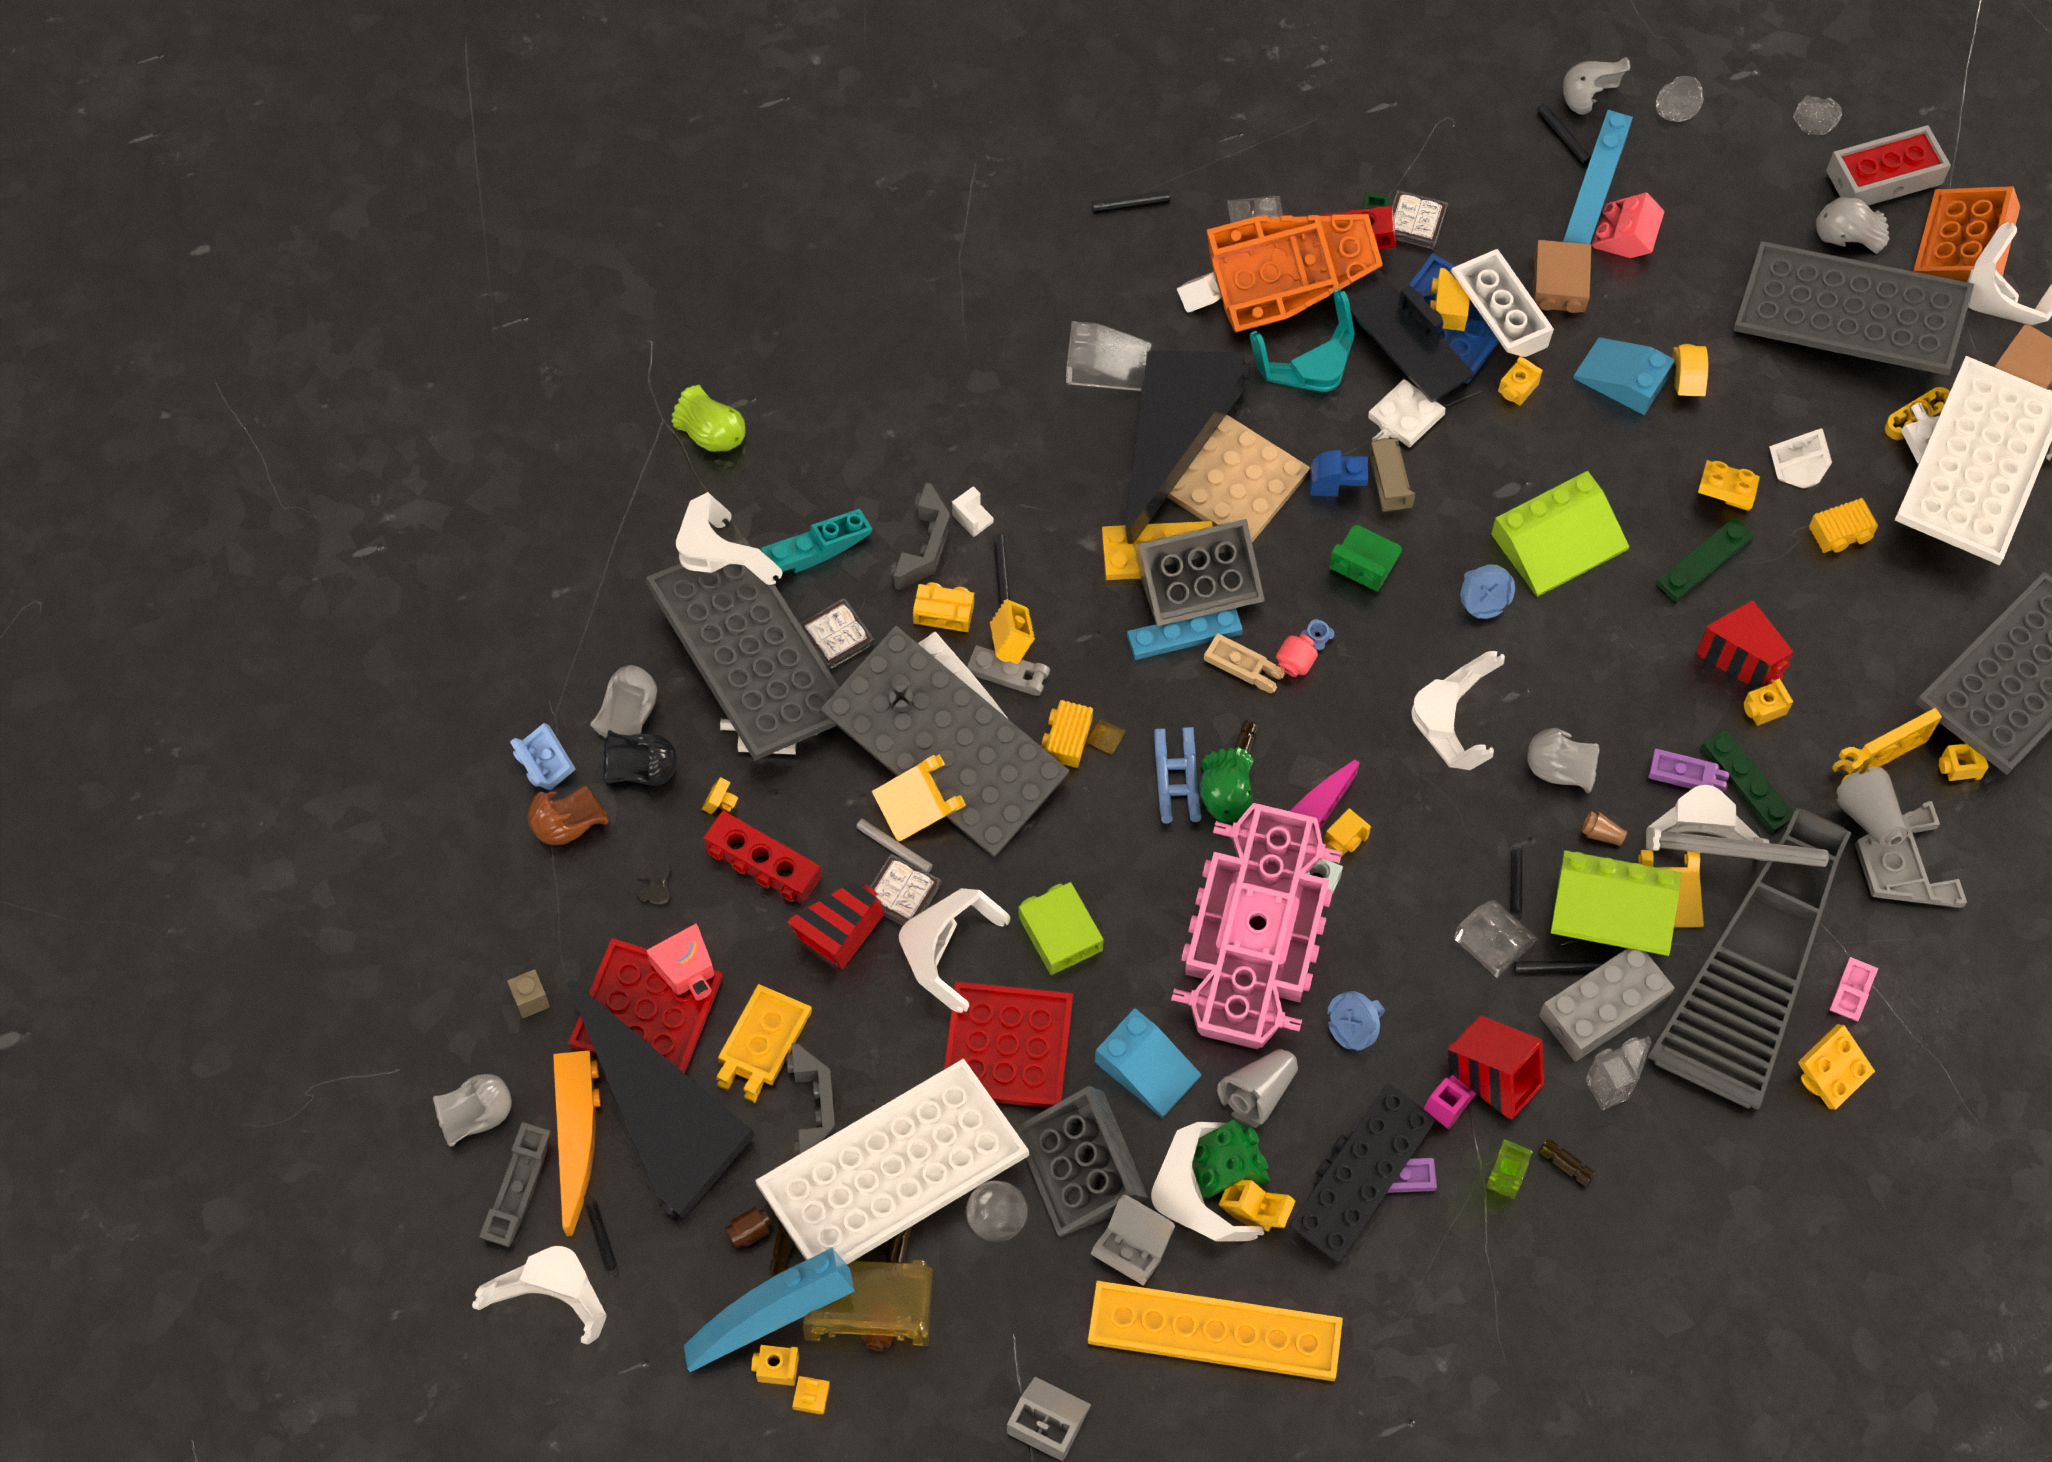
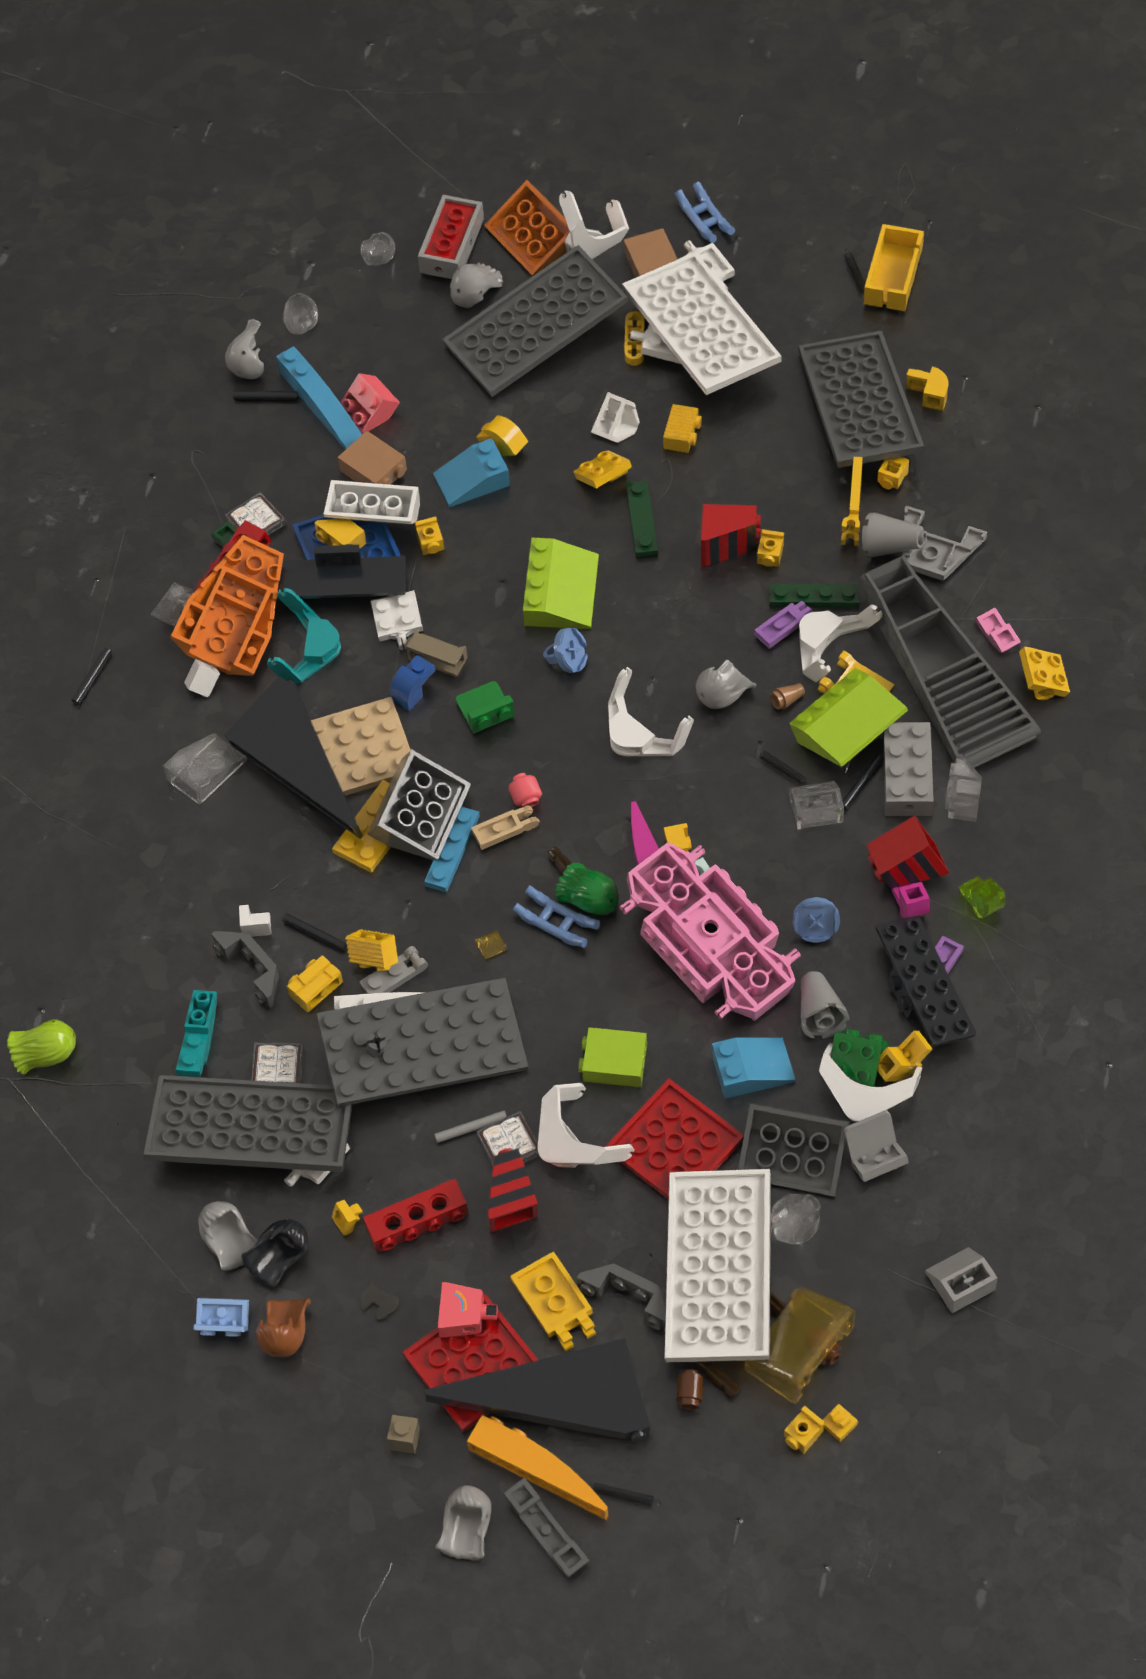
camera: 50 degrees left, 5 degrees down
white piece [472,1246,607,1345] -> none
white piece [676,492,782,585] -> none
dark azure slope [684,1247,855,1372] -> none
yellow flag [872,754,966,842] -> none
yellow brick [1041,700,1093,768] -> none
yellow plate [1088,1281,1343,1381] -> none
medium blue plate [1301,619,1334,650] -> none
dark brown axle [1539,1139,1595,1186] -> none
light grey axle [1659,831,1829,867] -> none

